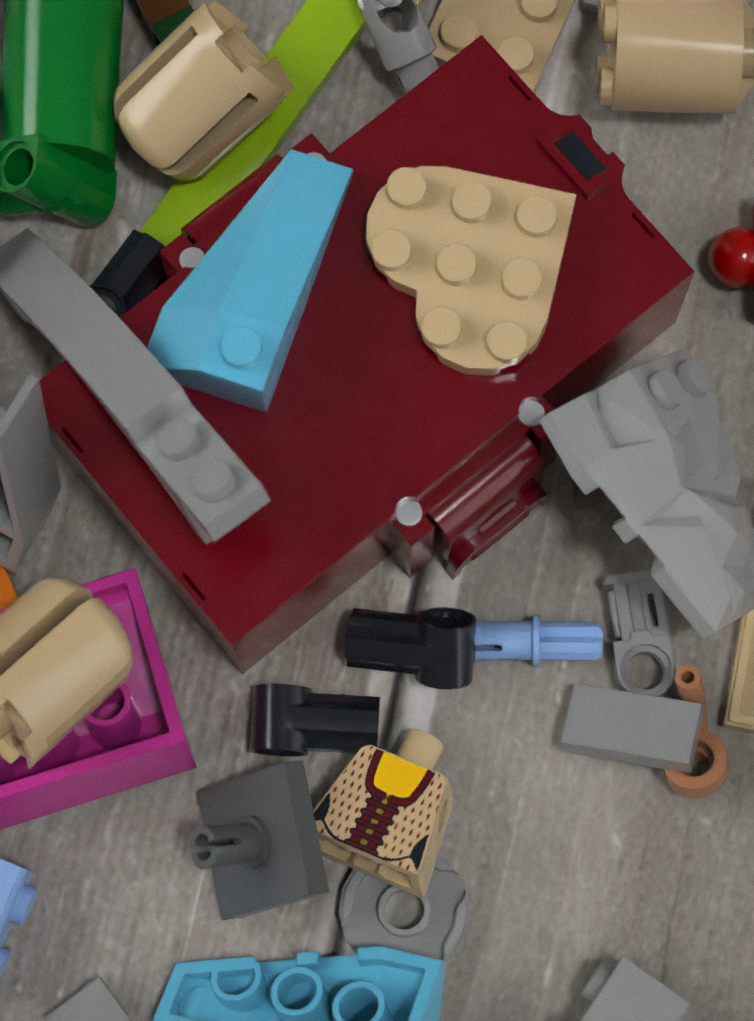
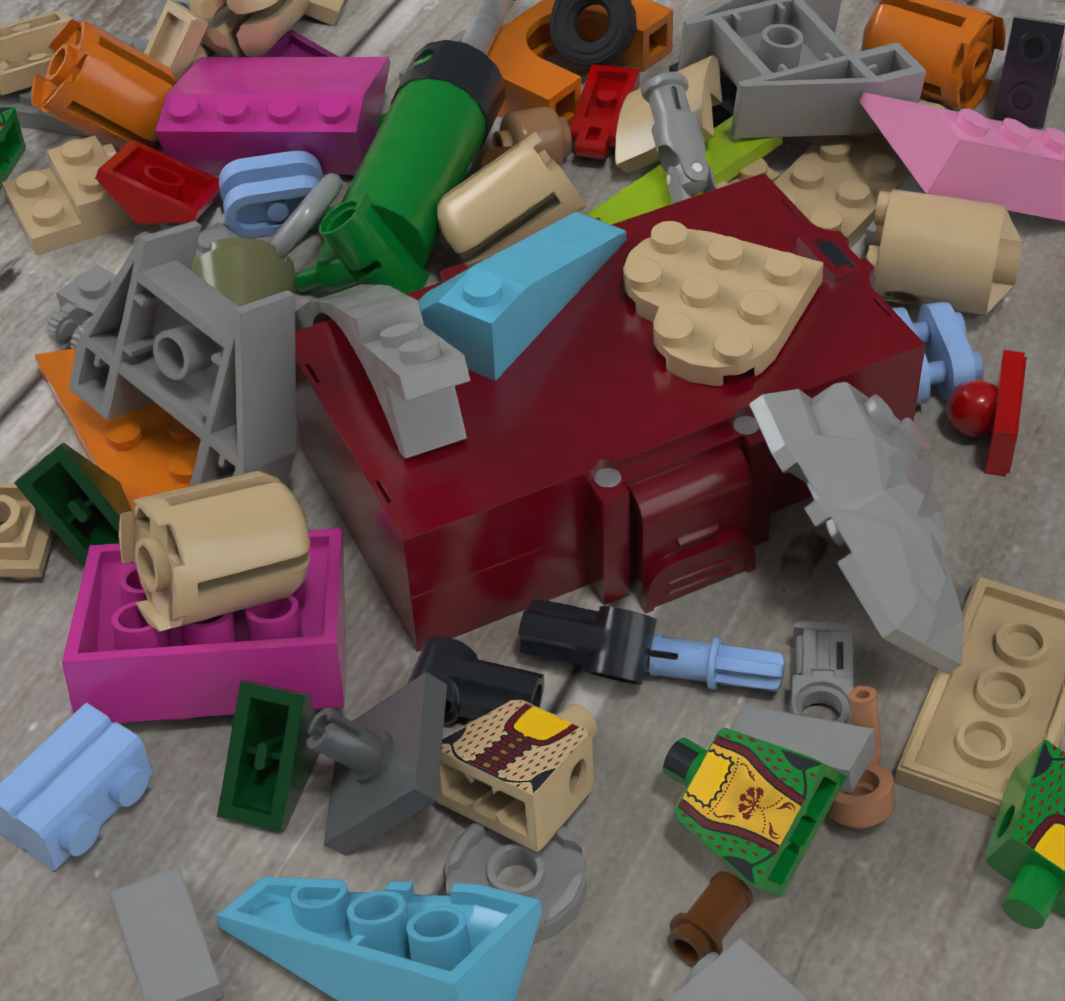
camera: 15 degrees right, 30 degrees down
none -> dark green slope [217,680,320,832]
none -> torso [663,727,848,896]
none -> reddish brown pin [667,871,754,966]
none -> light blue brick [892,302,984,405]

